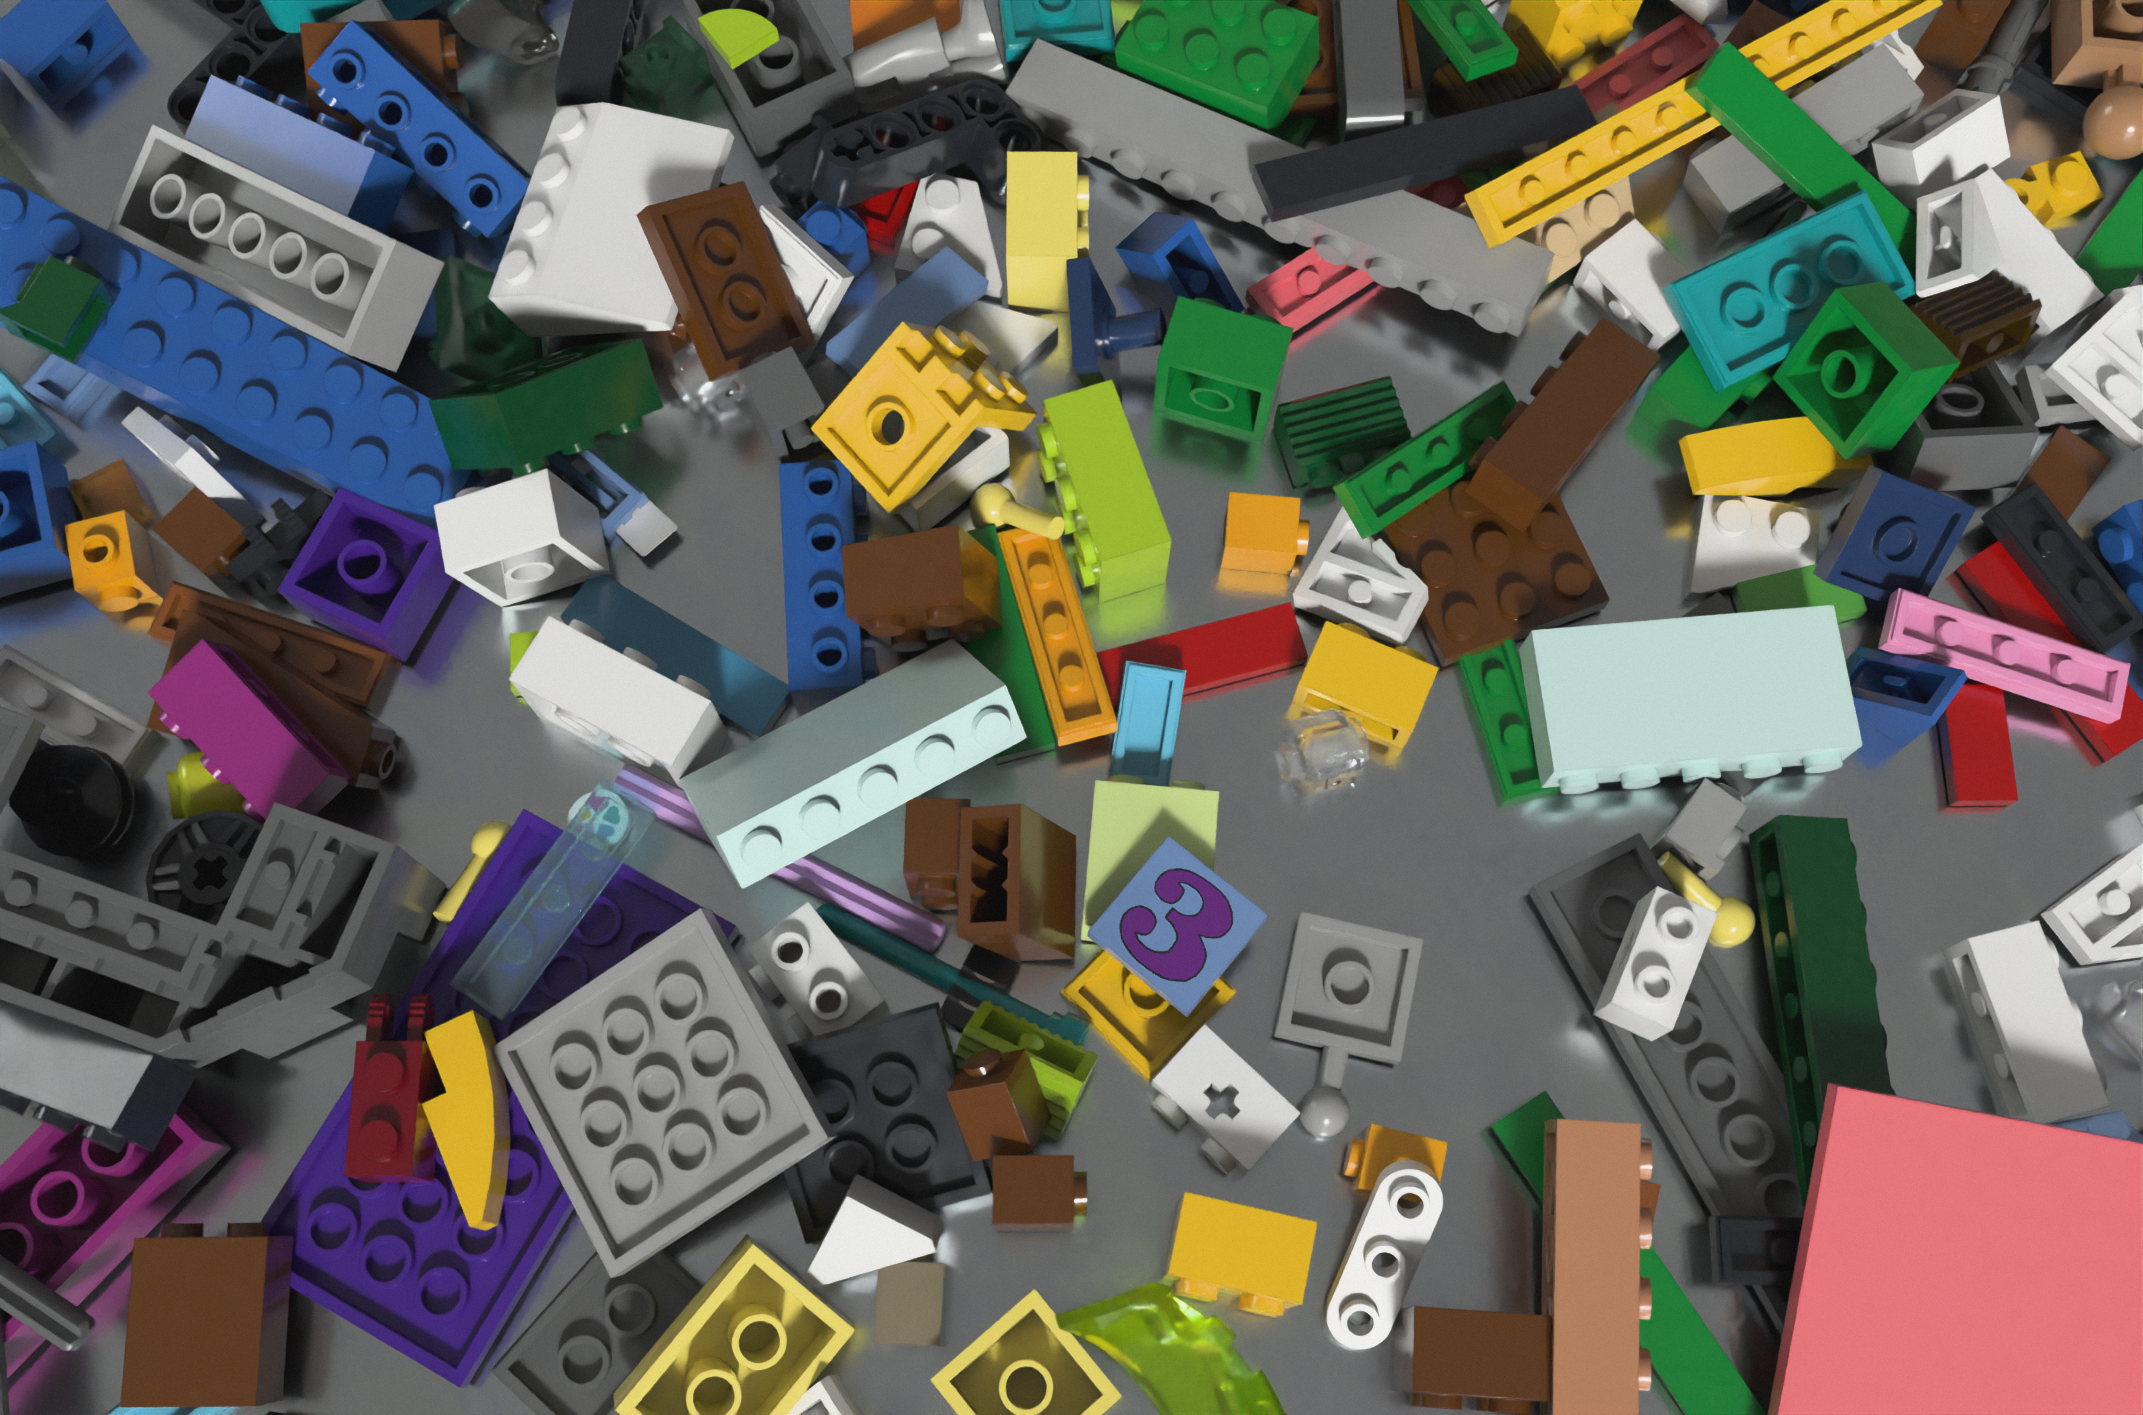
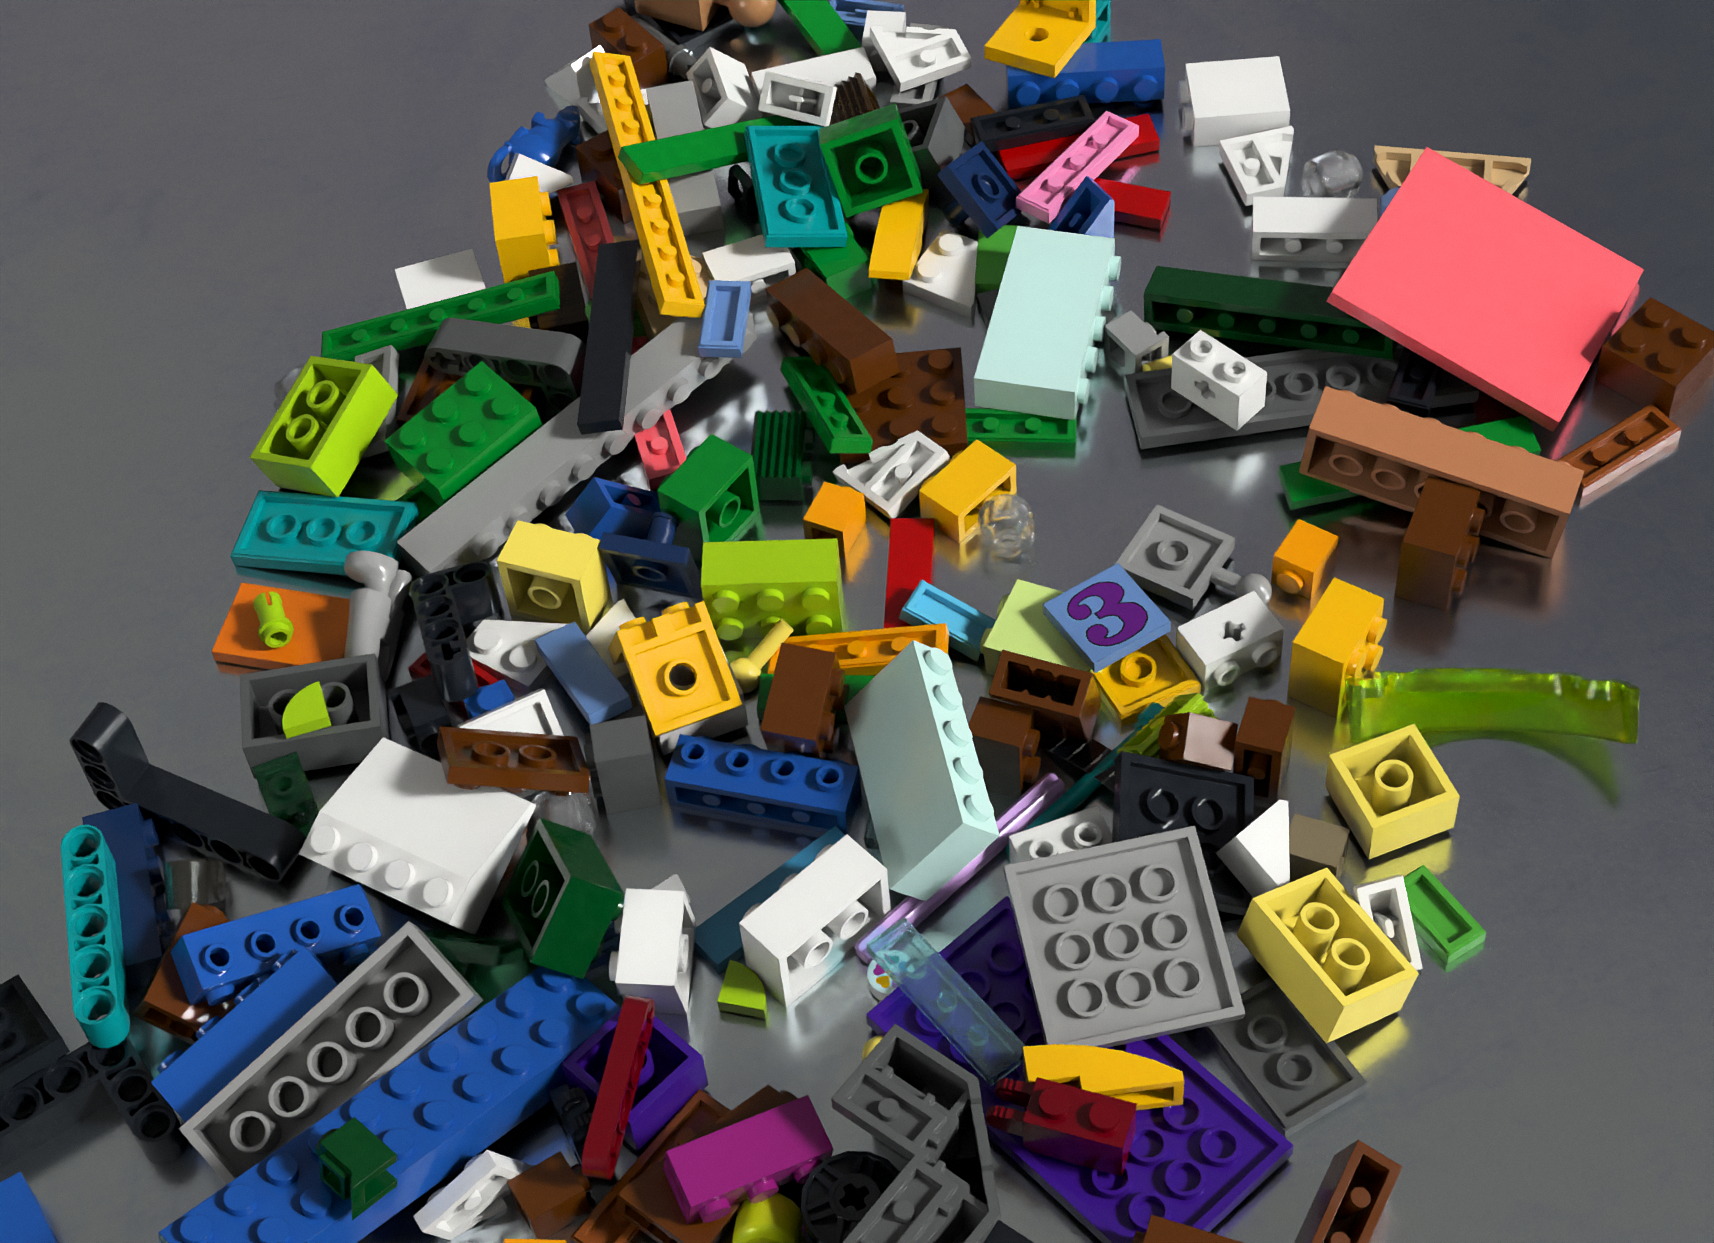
camera: 65 degrees left, 20 degrees down
white plate [1326,1160,1443,1349] -> none
yellow plate [2003,151,2105,224] -> none
none -> dark red beam [582,995,655,1180]
none -> medium blue tile [698,280,752,358]

